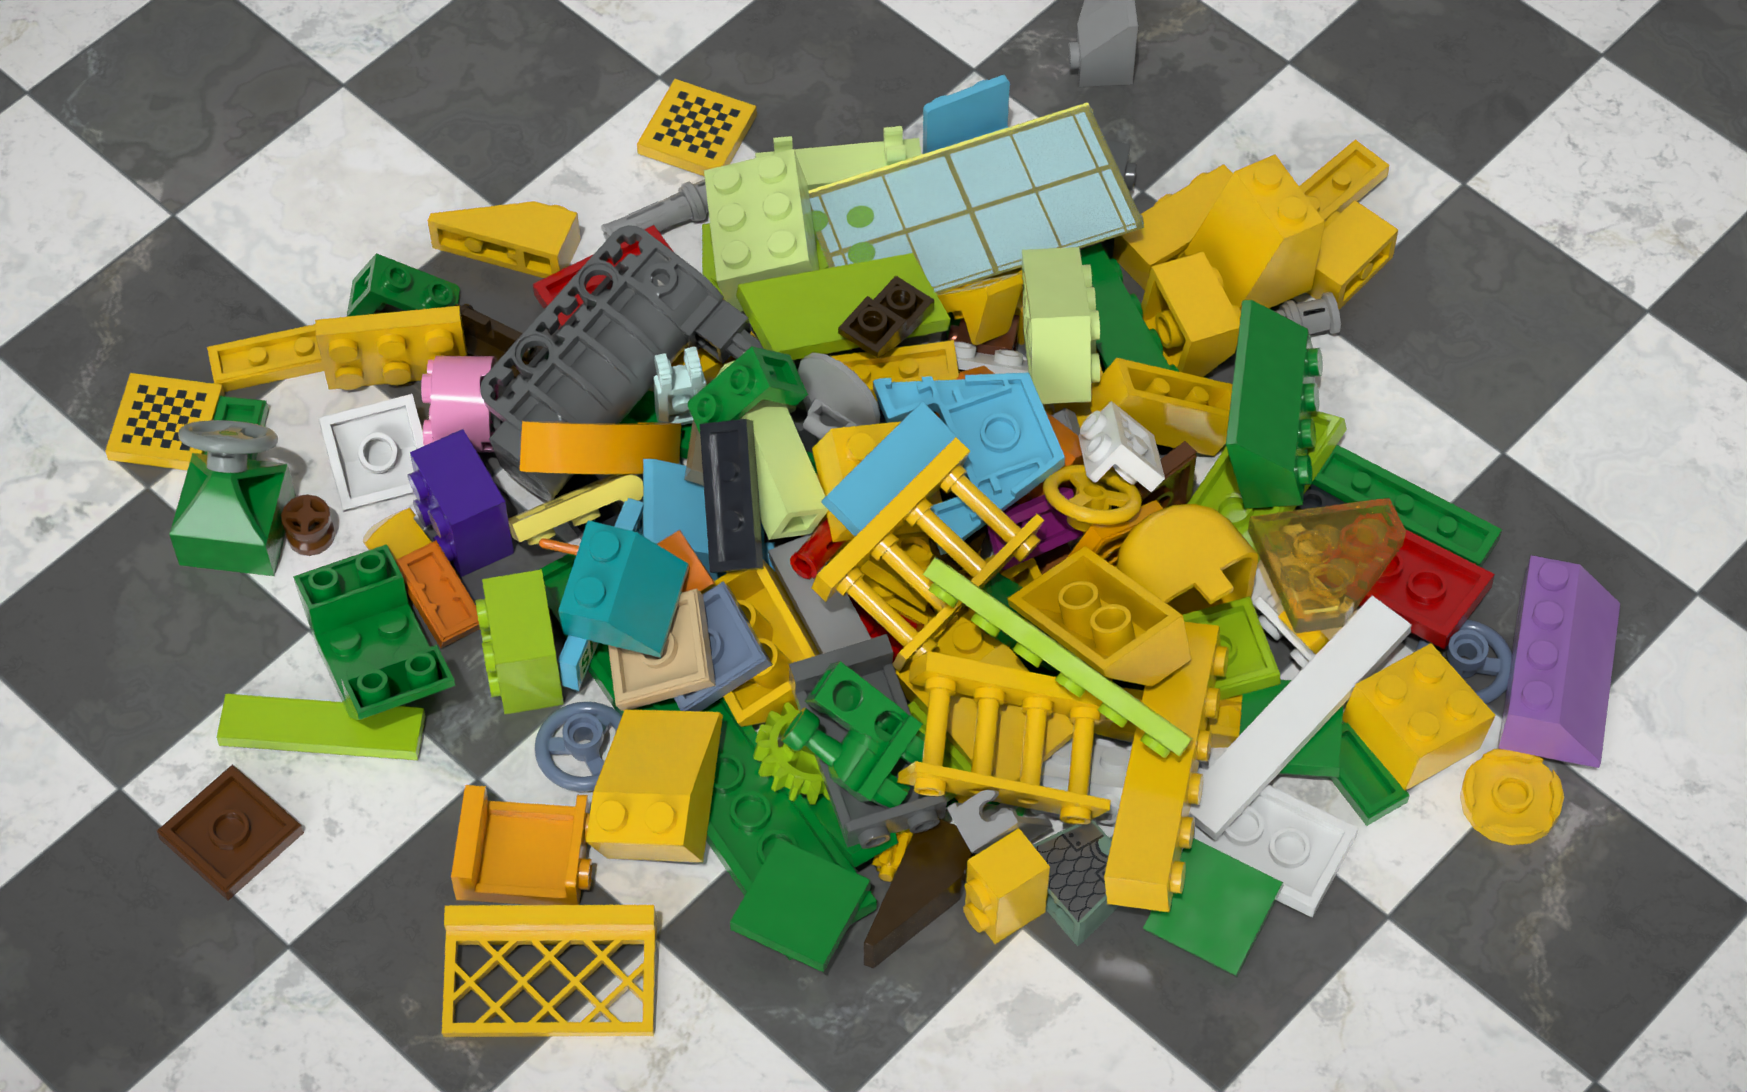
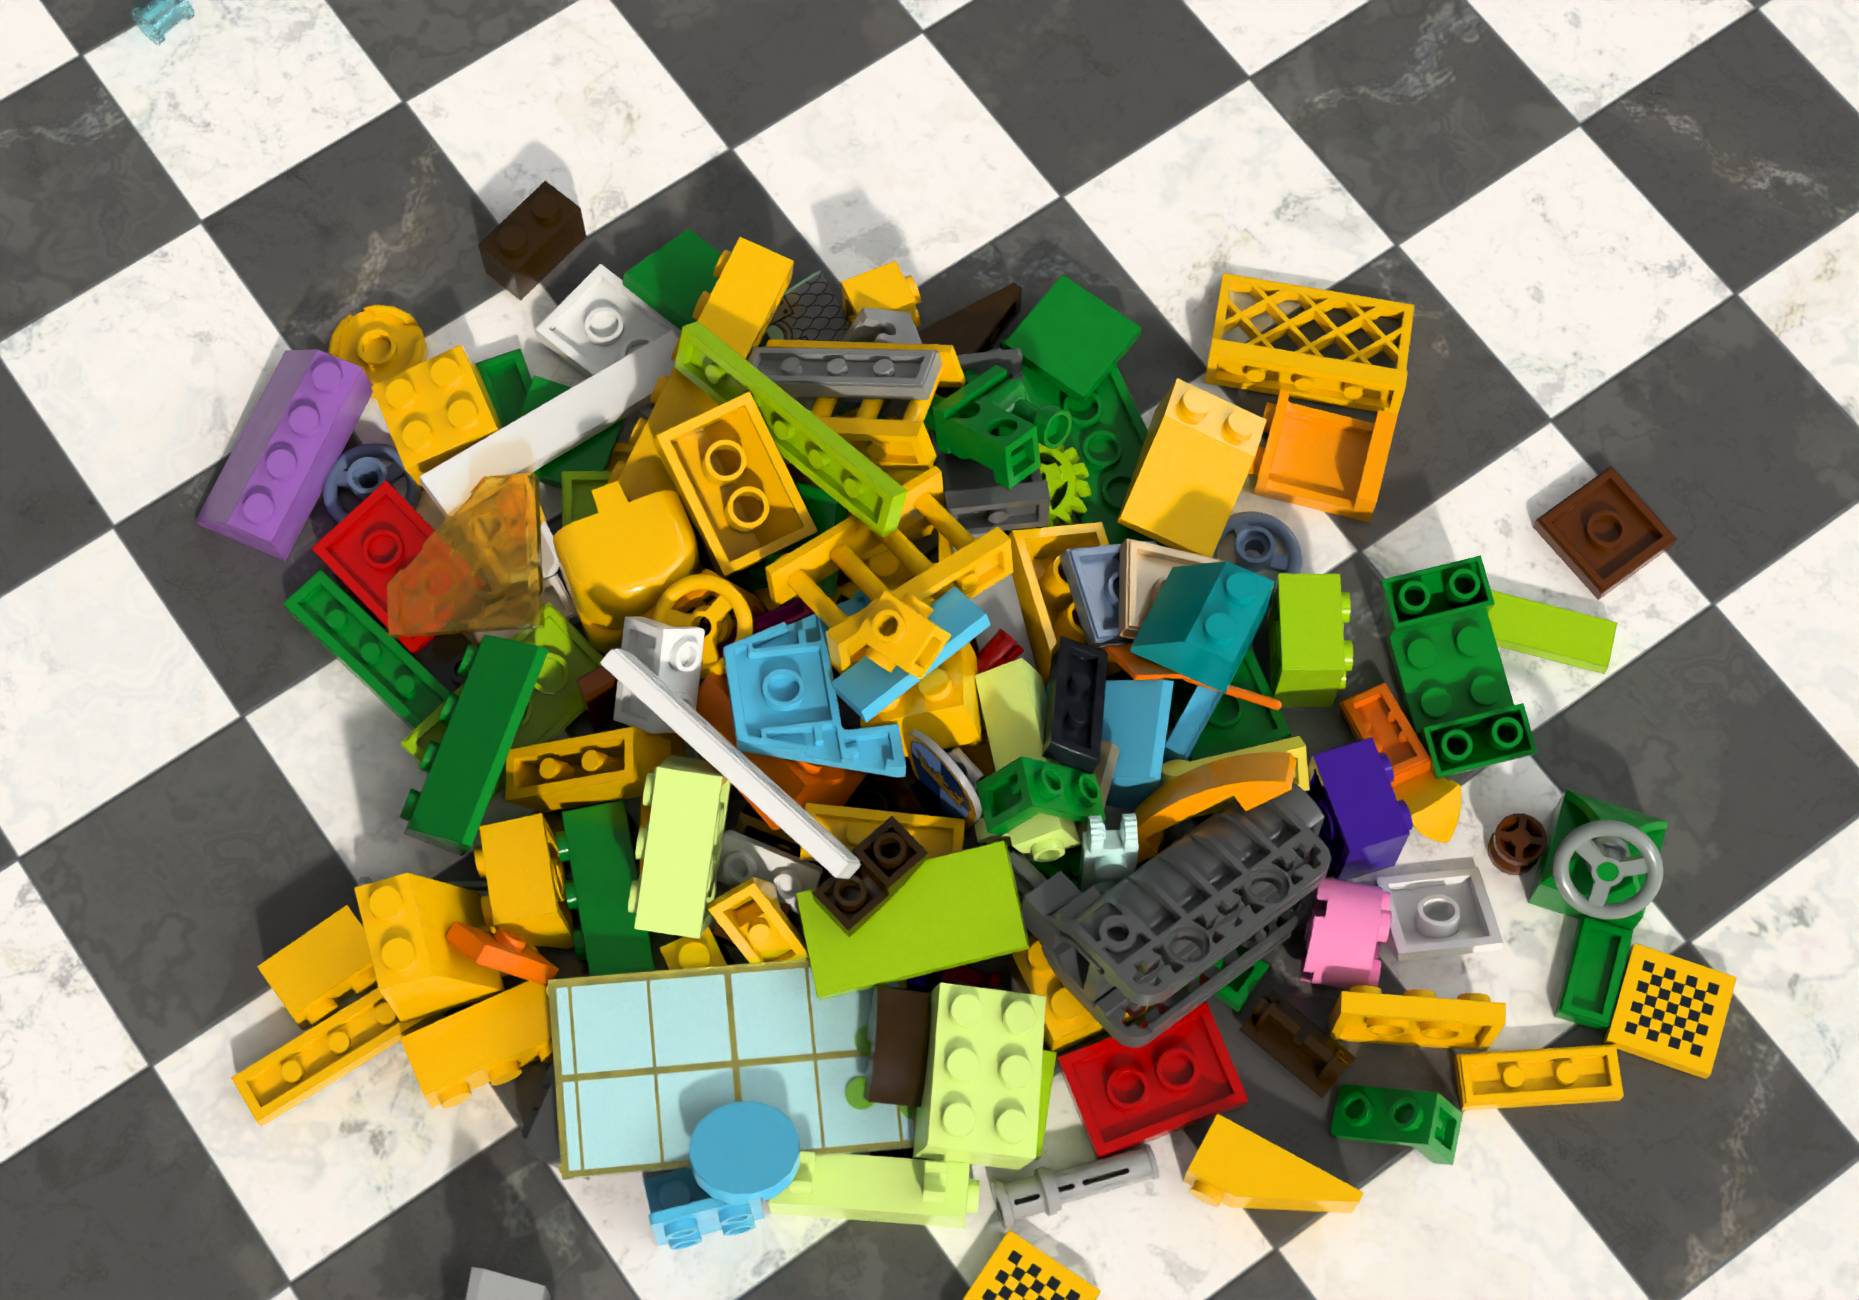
camera: 170 degrees left, 10 degrees up
none -> orange plate [446,921,559,986]
none -> dark brown brick [478,180,587,301]
none -> white tile [600,648,862,879]
none -> medium azure tile [689,1101,800,1205]
none -> light grey tile [748,347,942,400]
none -> yellow brick [855,590,952,680]
none -> dark brown slope [863,985,930,1107]

